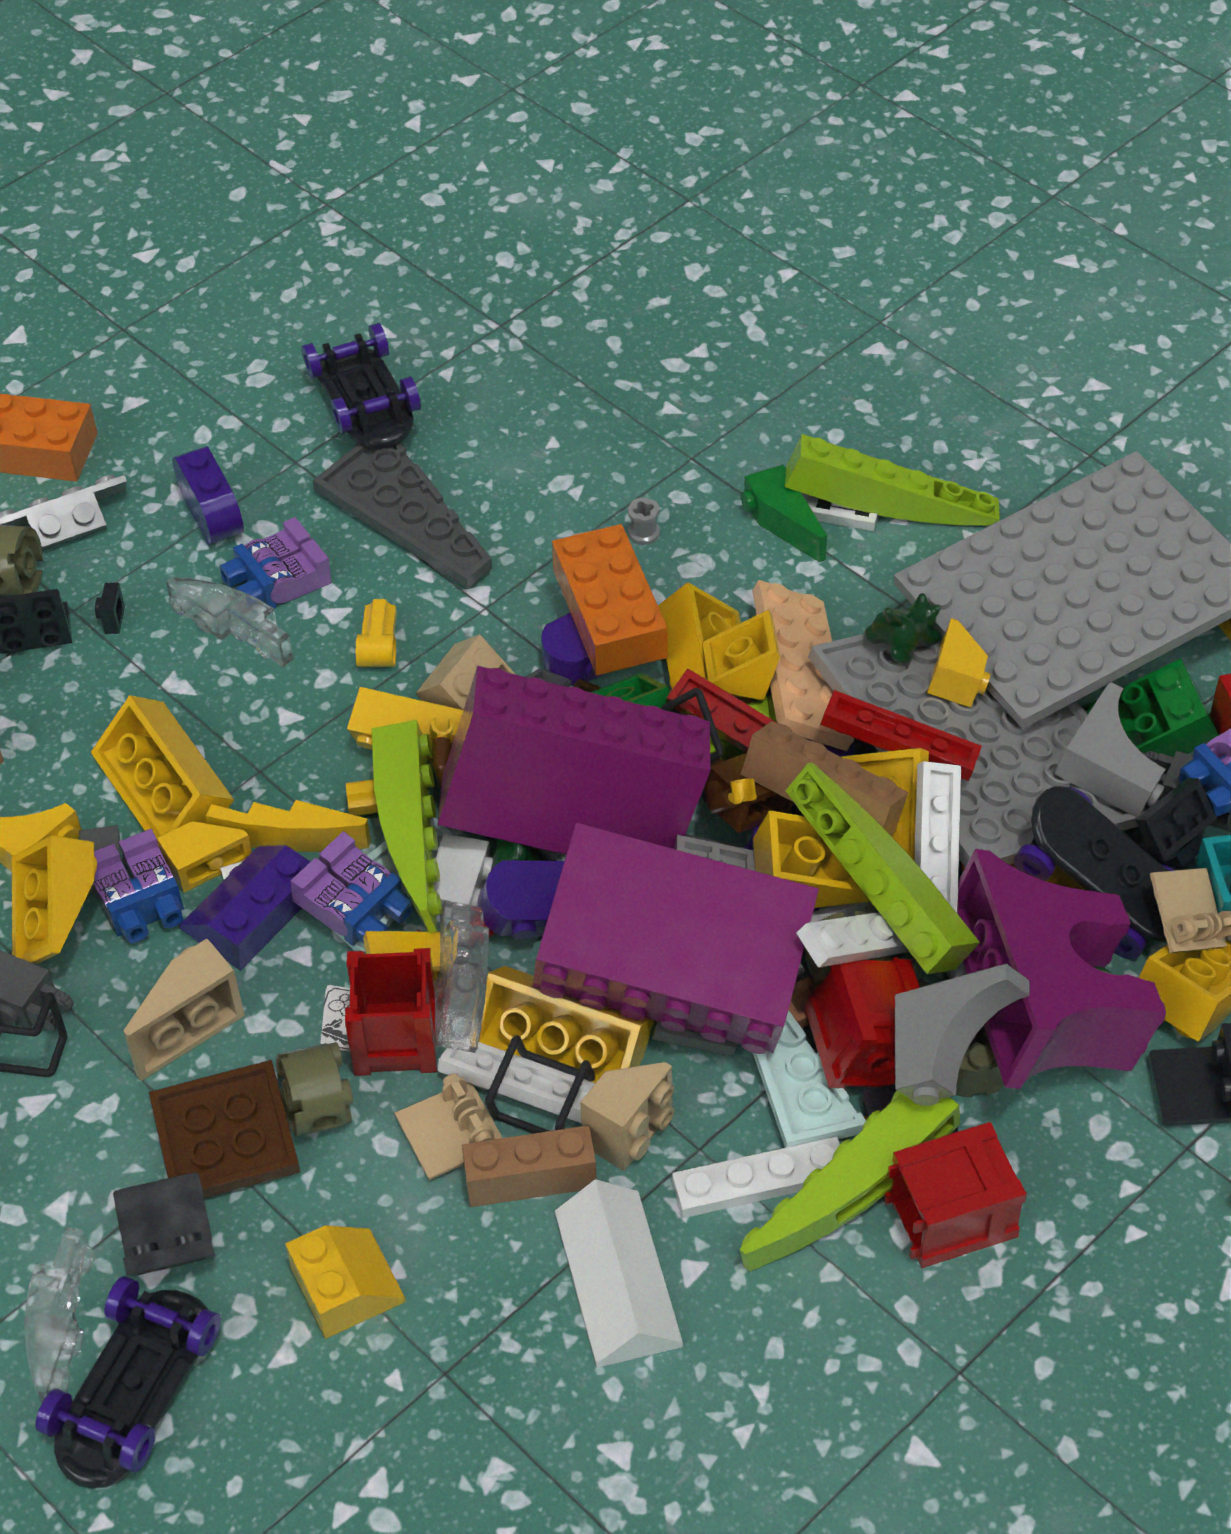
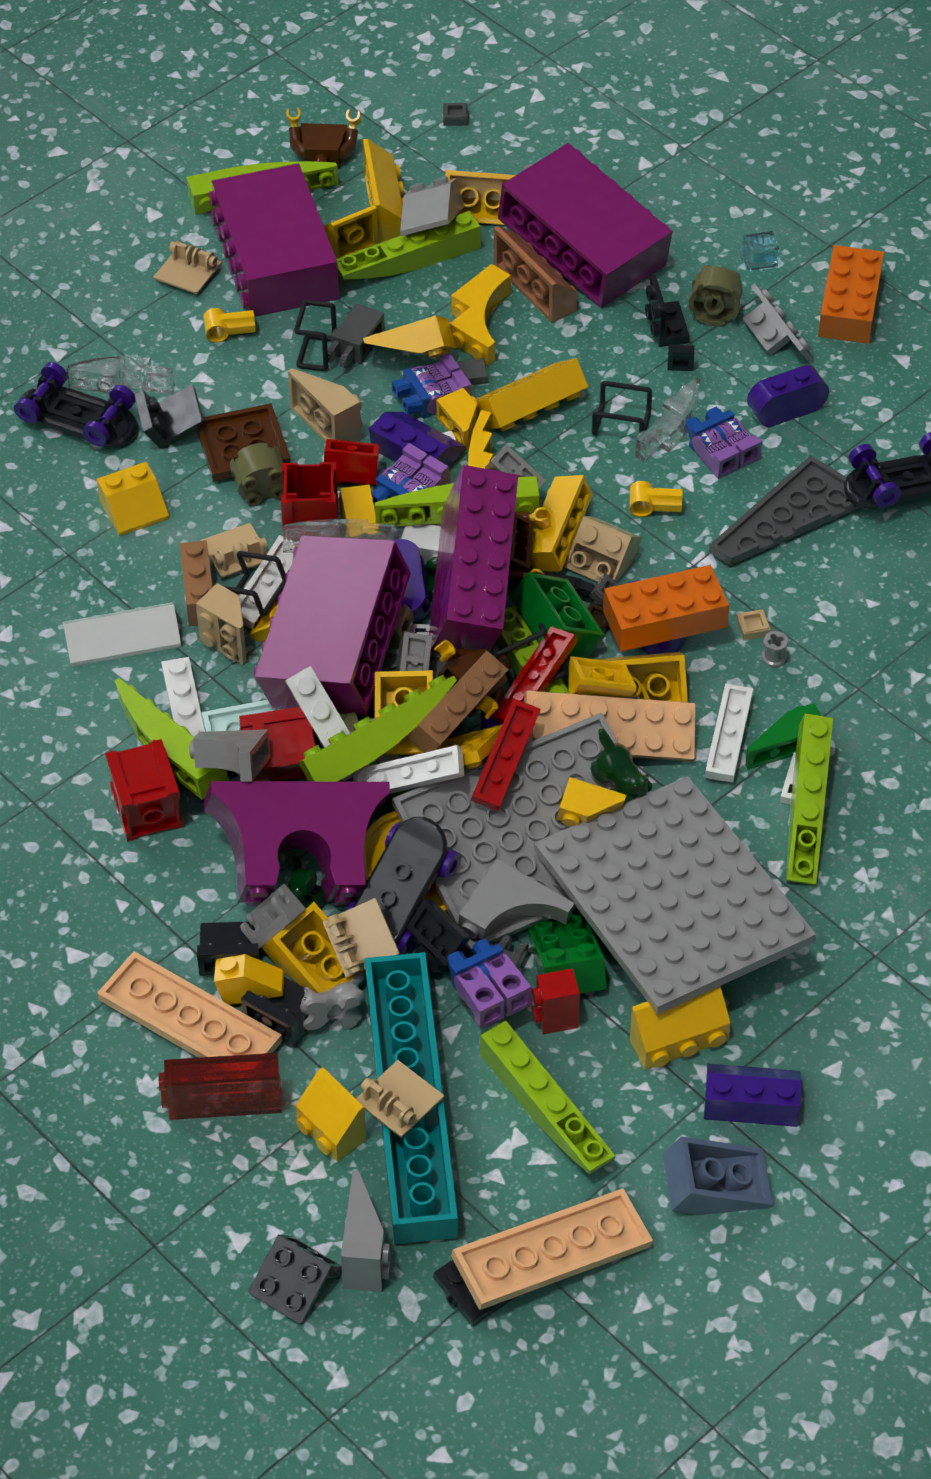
camera: 90 degrees right, 0 degrees up
none -> light grey hinge [240,884,306,948]
none -> red brick [324,439,380,486]
none -> light grey hinge [485,444,546,489]
none -> black piece [592,381,652,443]
none -> white plate [705,683,753,783]

